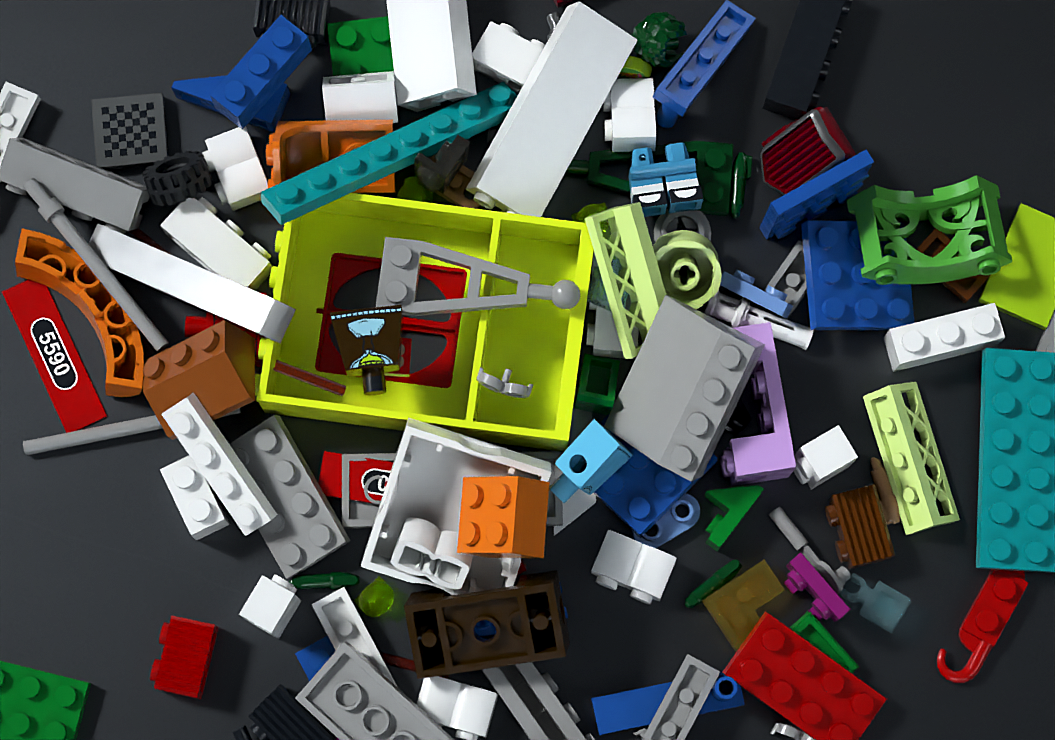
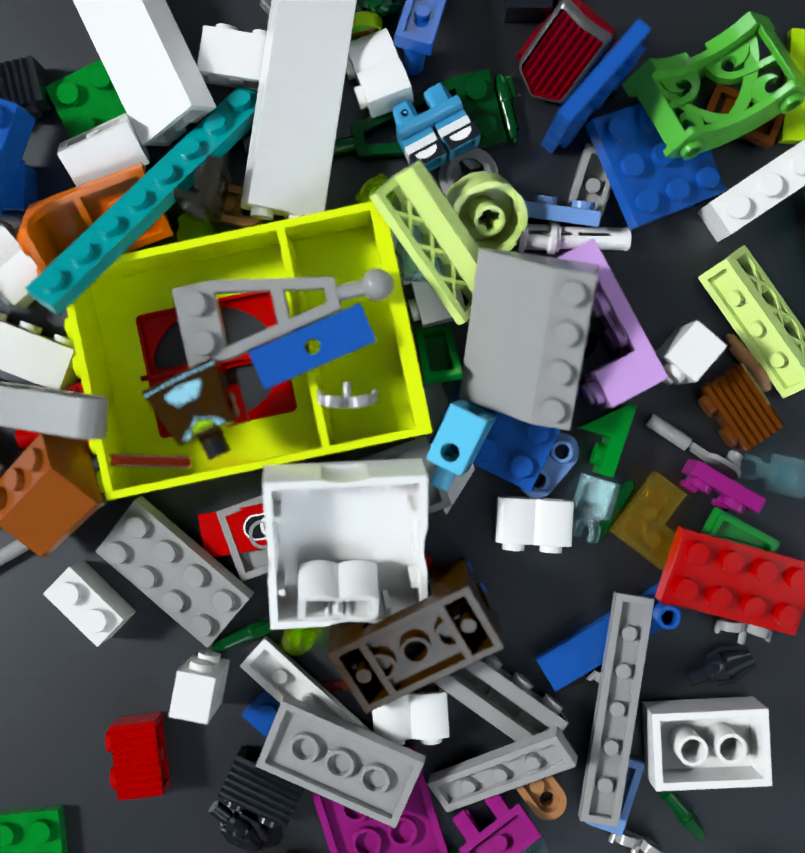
camera: 15 degrees left, 10 degrees up
white plate [161,392,278,536] -> none
orange brick [457,476,550,558] -> none
none -> blue tile [249,303,377,390]
none -> clear light blue plate [572,473,621,543]

